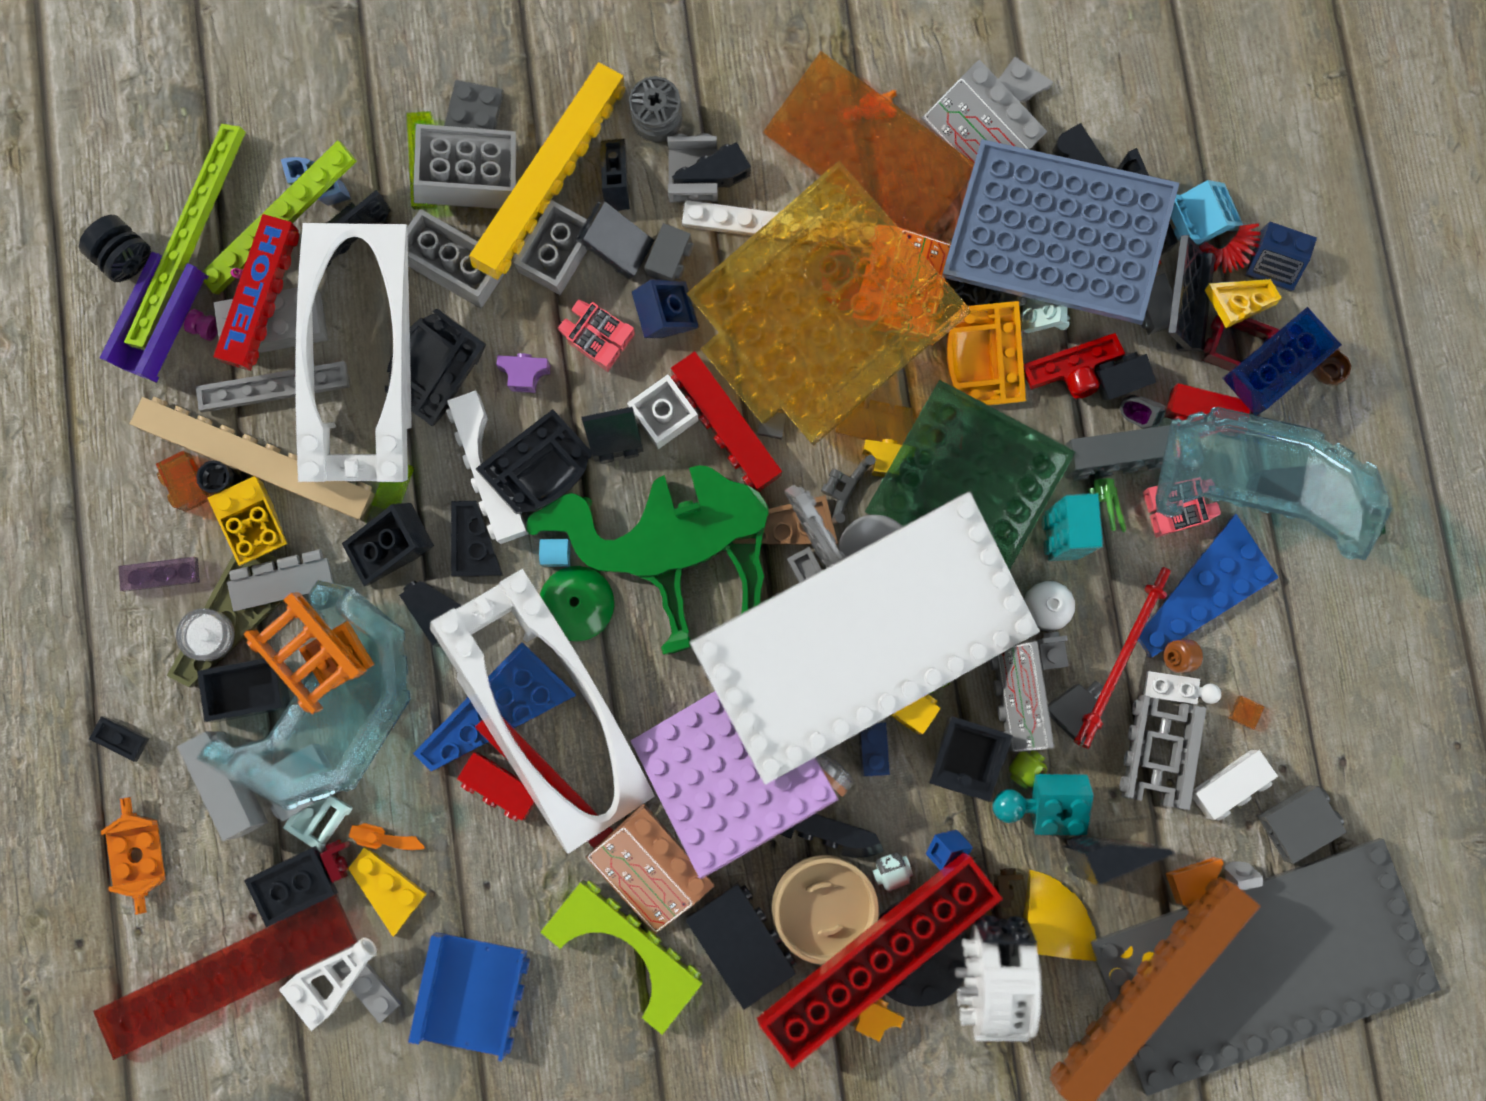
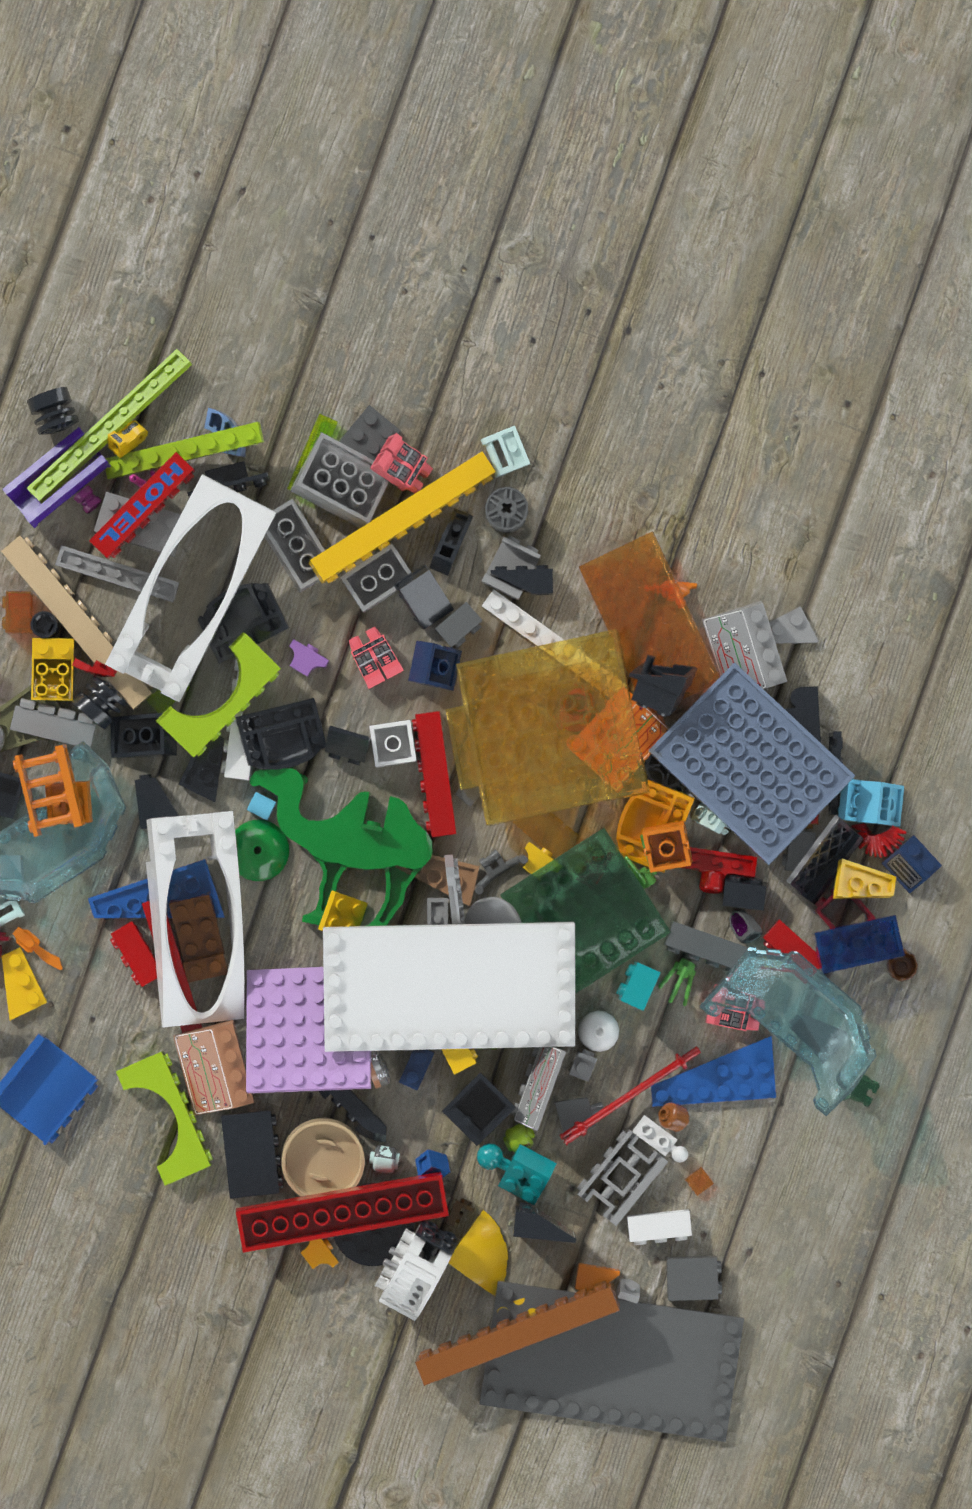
camera: 25 degrees right, 5 degrees up
none -> red slope [72,658,117,677]
none -> black wheel [72,675,127,730]
none -> yellow leg [108,420,148,458]
none -> lime arch [156,632,281,757]
none -> reddish brown piece [169,892,229,983]
none -> yellow plate [318,891,368,931]
none -> coral hips [370,433,433,493]
none -> light aqua plate [481,426,530,478]
none -> bright green plant [619,835,657,889]
none -> black piece [629,655,698,716]
none -> orange brick [642,820,693,873]

